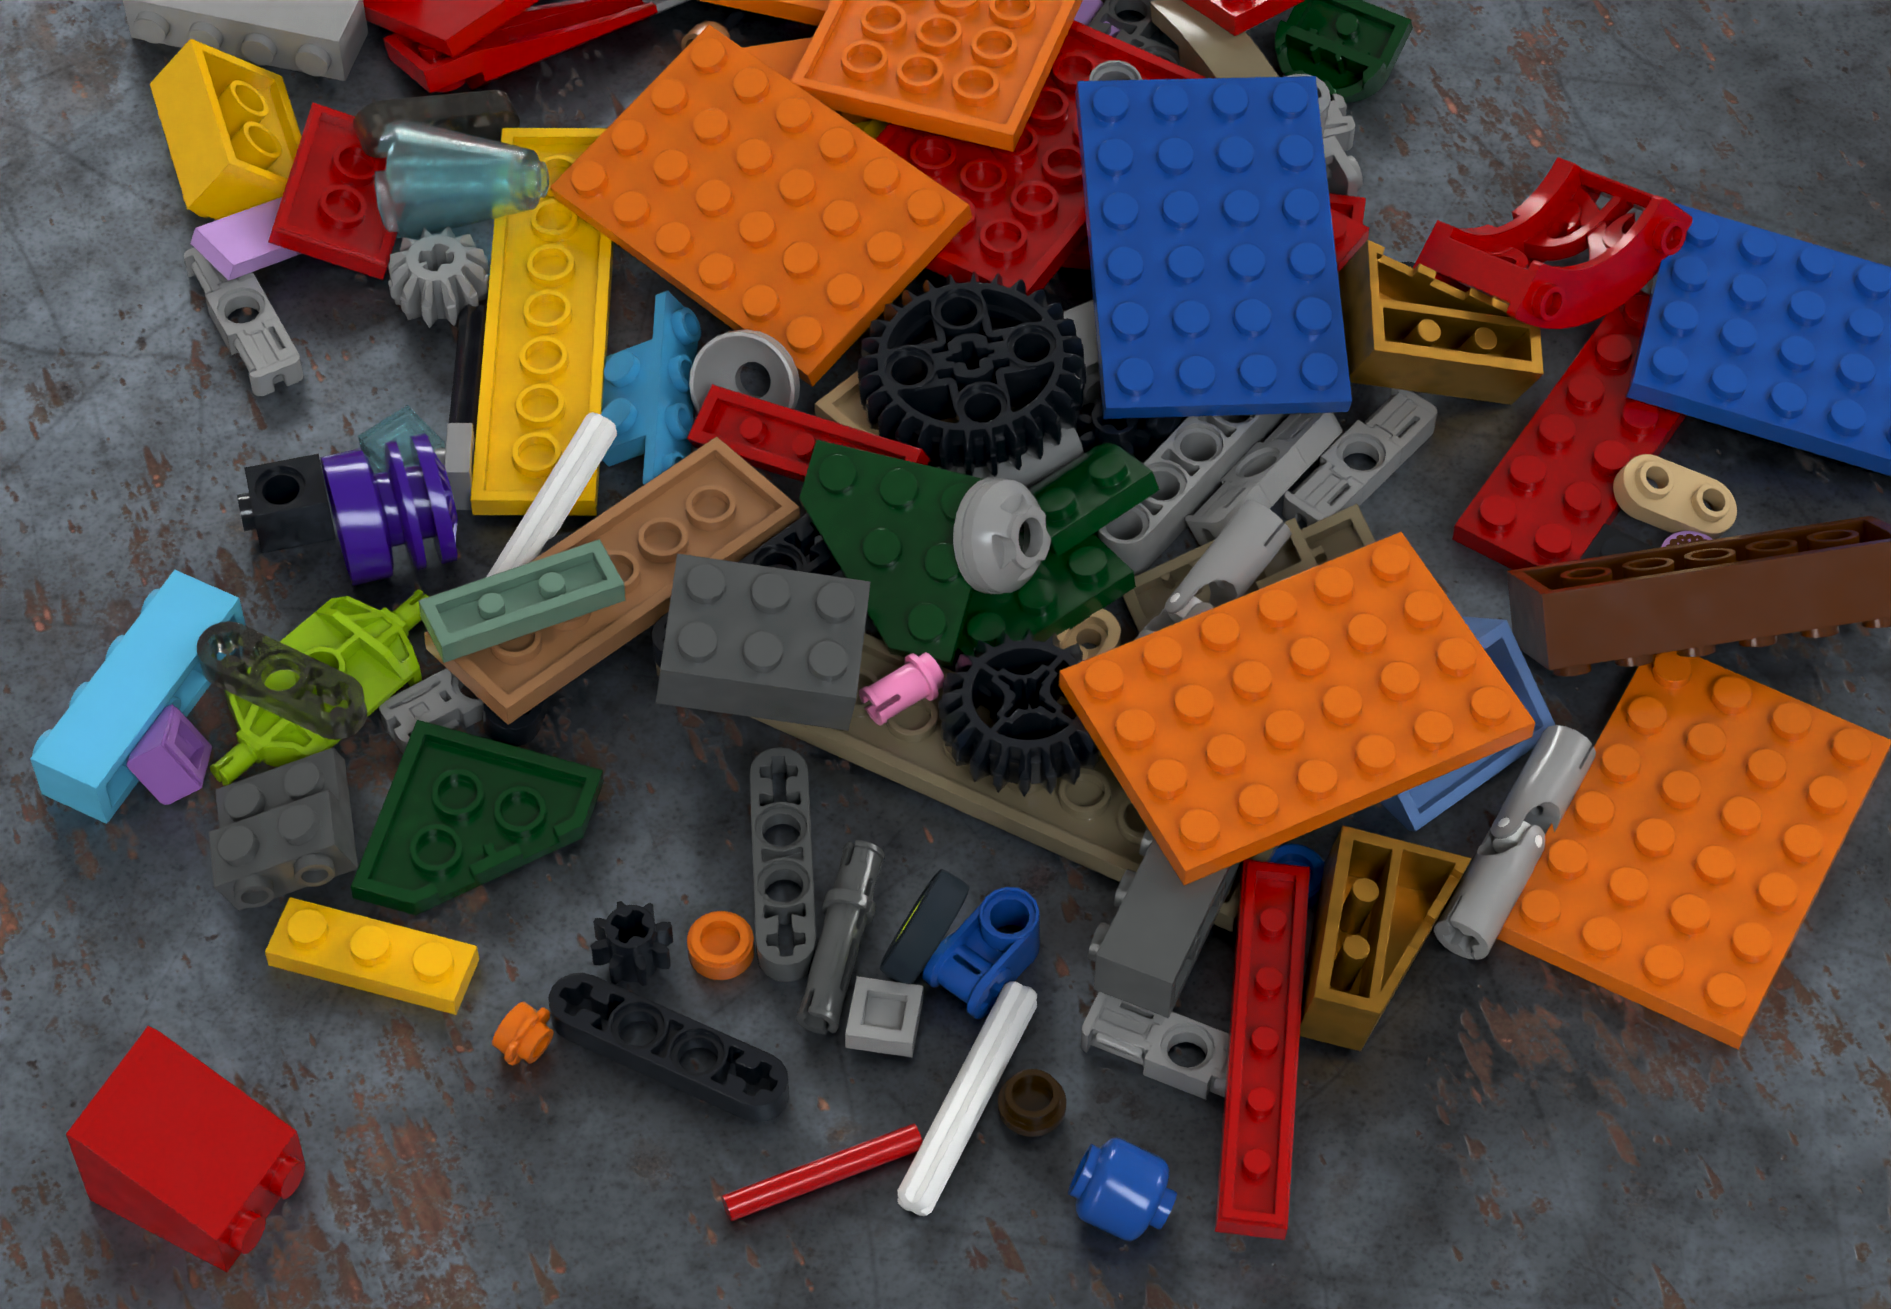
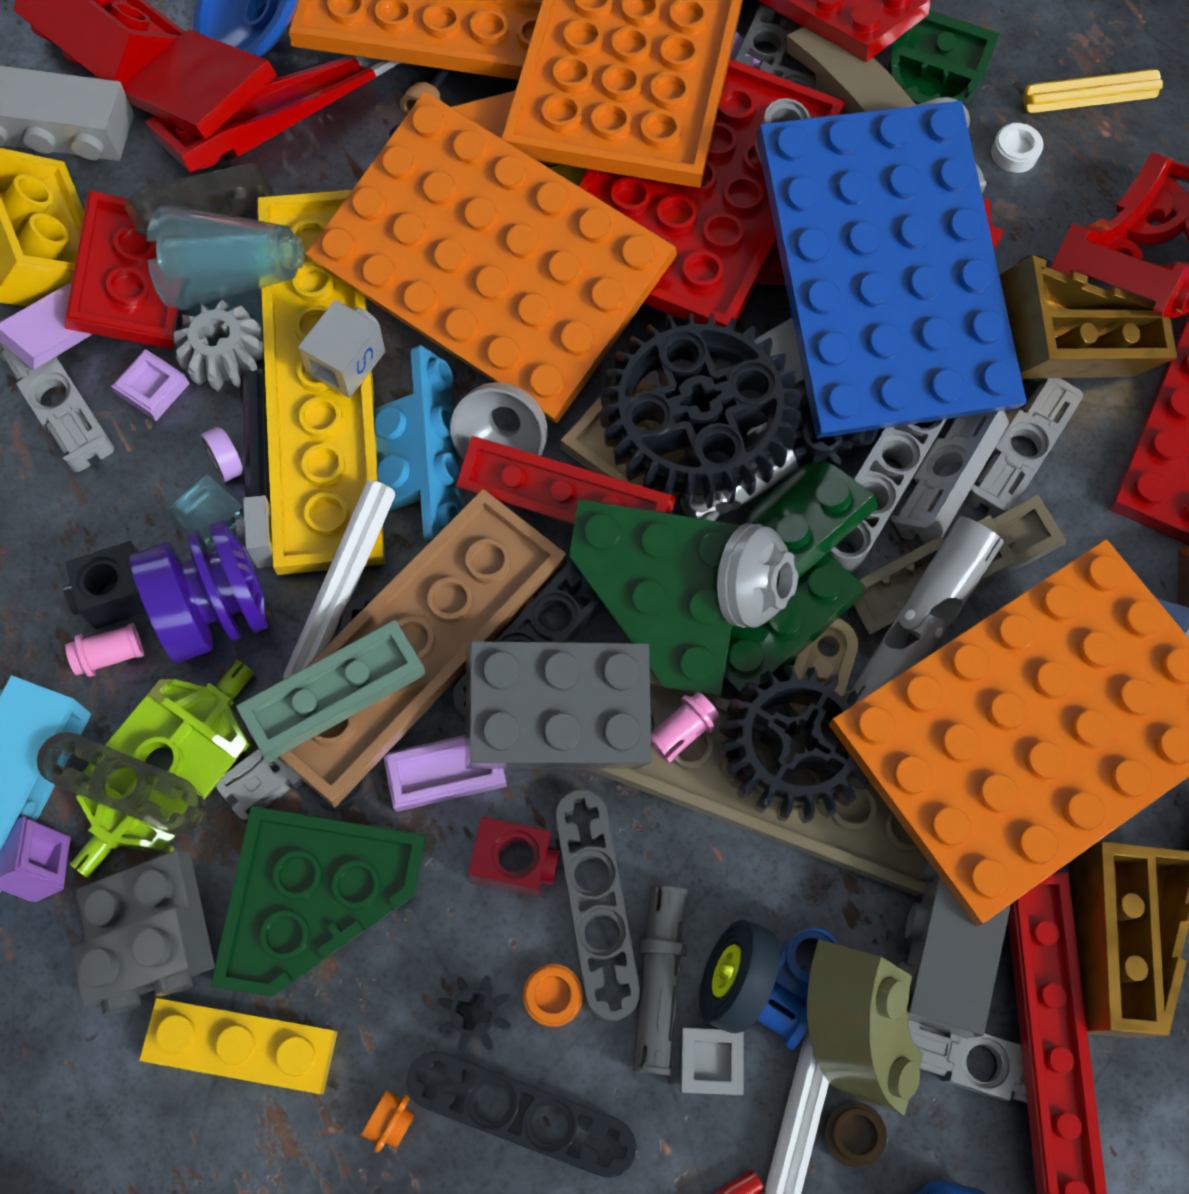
camera: 10 degrees left, 15 degrees up
none -> bright pink pin [65,623,144,678]
none -> lavender tile [111,349,190,421]
none -> lavender tile [200,426,243,482]
none -> light grey brick [298,300,386,398]
none -> lavender tile [384,735,507,812]
none -> dark red brick [468,817,560,898]
none -> olive brick [807,939,923,1115]
none -> white tile [991,123,1043,173]
none -> yellow axle [1022,69,1163,113]

